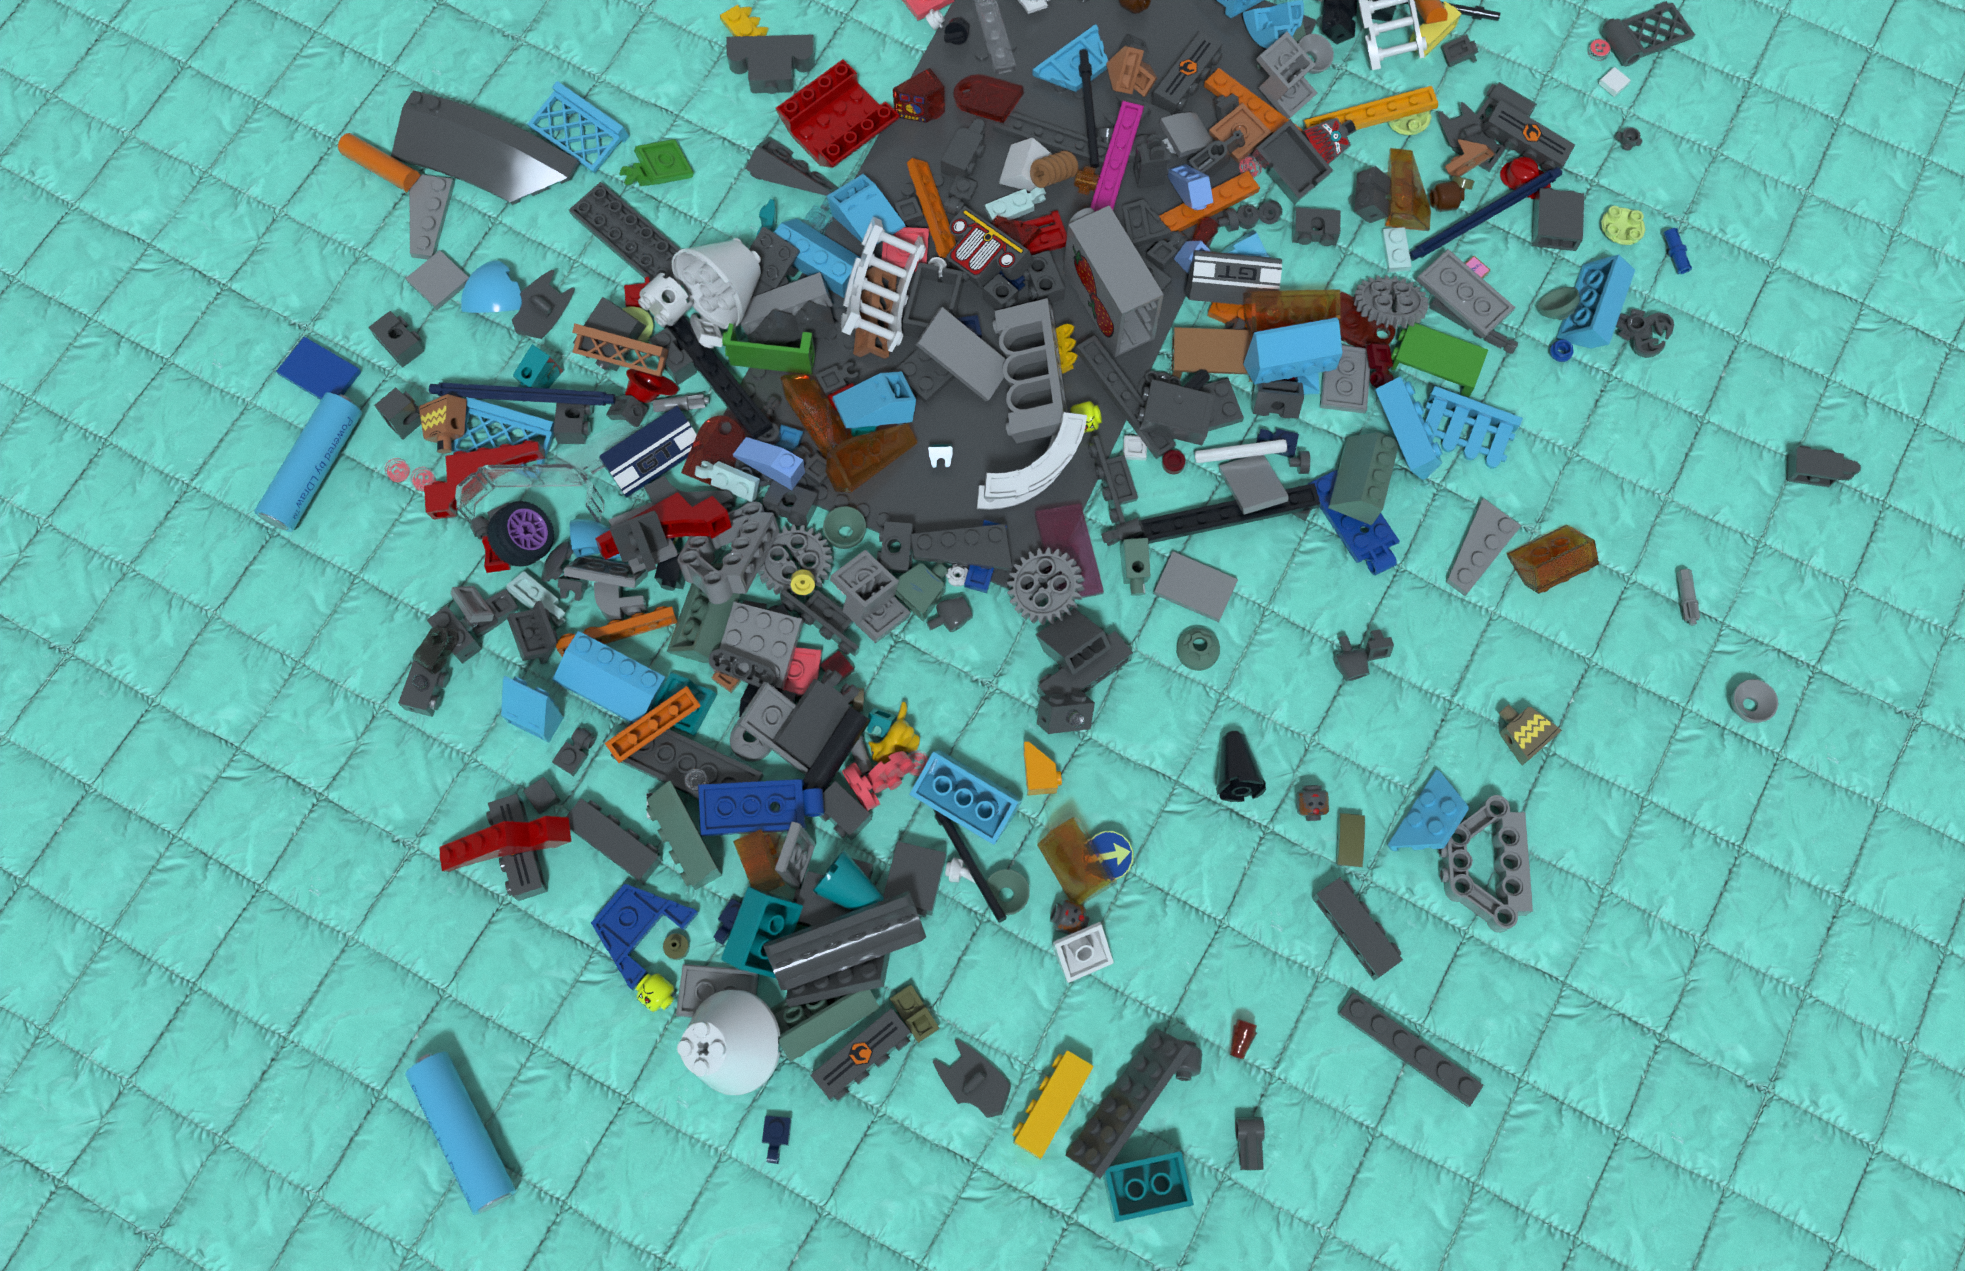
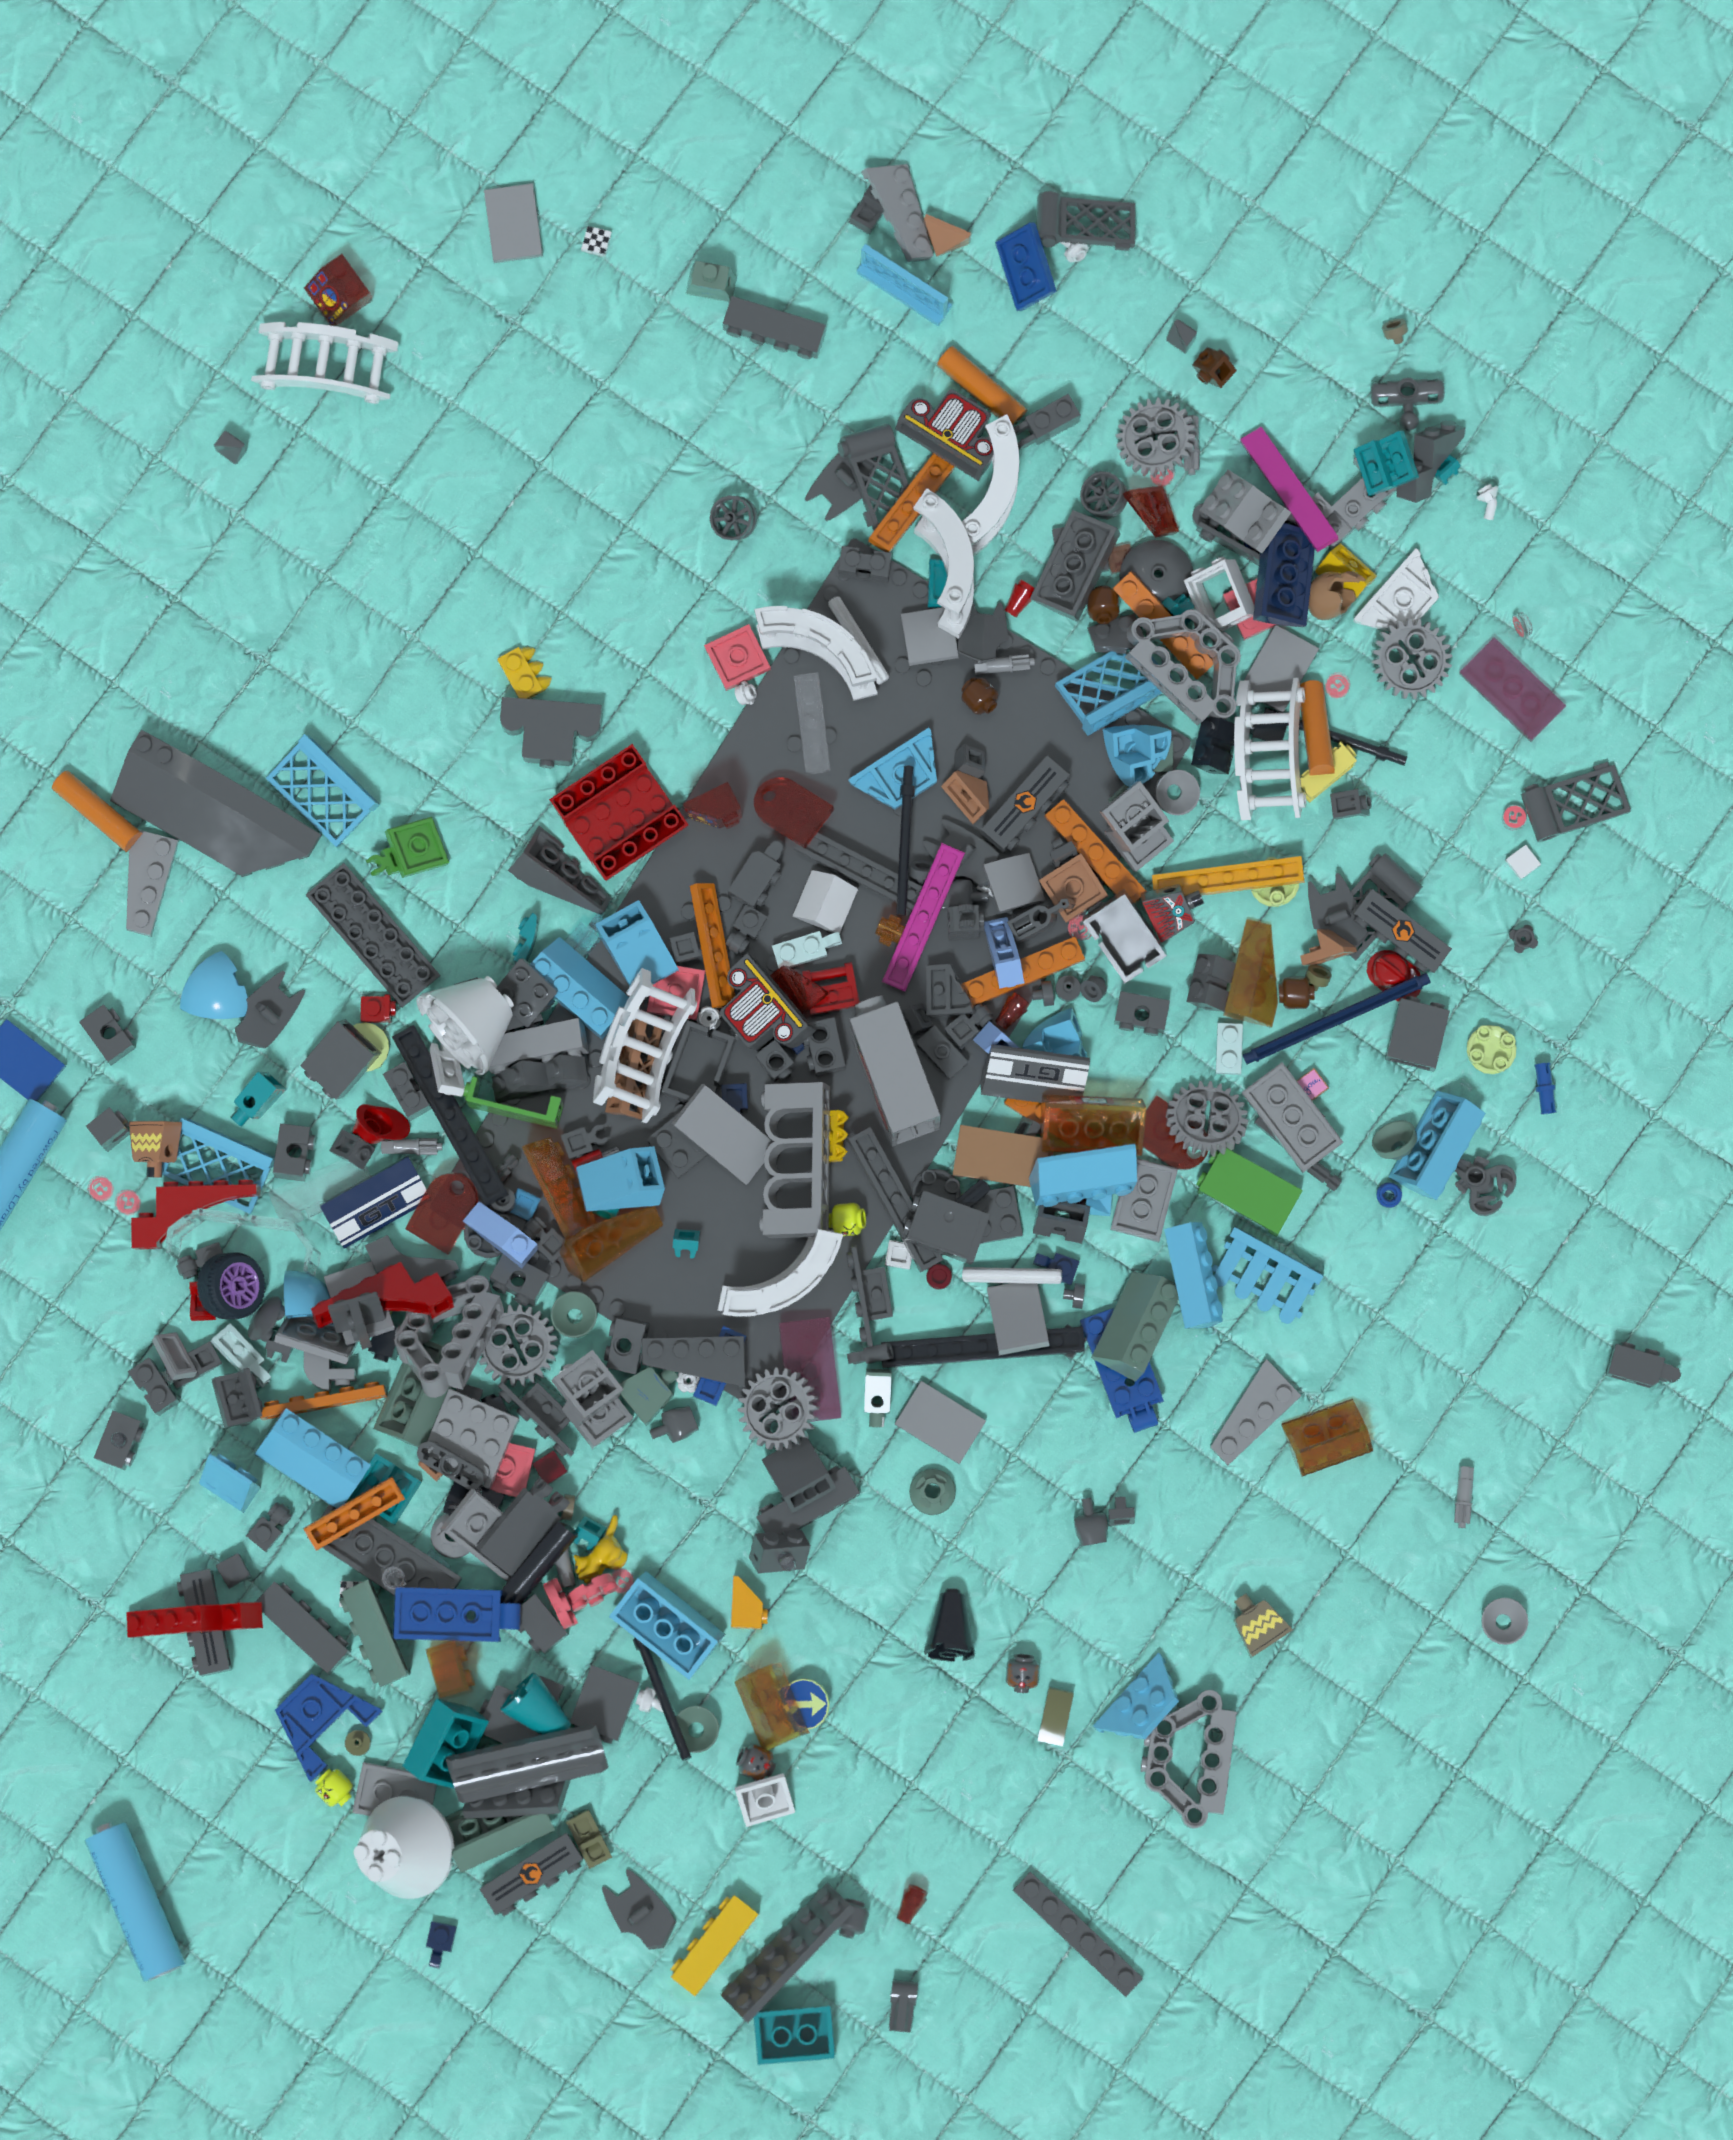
camera: 10 degrees right, 10 degrees up
light grey tile [405,250,469,310] -> none
clear smoke piece [413,627,459,674] -> none
dark blue piece [429,382,616,406] -> none
nougat fence [572,323,669,377] -> none
white brick [638,273,692,327] -> none
light aqua plate [695,461,760,502] -> none
dark blue plate [713,899,741,945] -> none
light grey tile [775,822,816,889] -> none
light yellow tile [791,570,815,595] -> none
black piece [944,17,970,45] -> none
medium nougat piece [1030,151,1078,188] -> none
nougat slope [1106,46,1144,94] -> none
dark grey brick [1312,877,1403,981] -> none
dark red plate [1366,344,1393,388] -> none

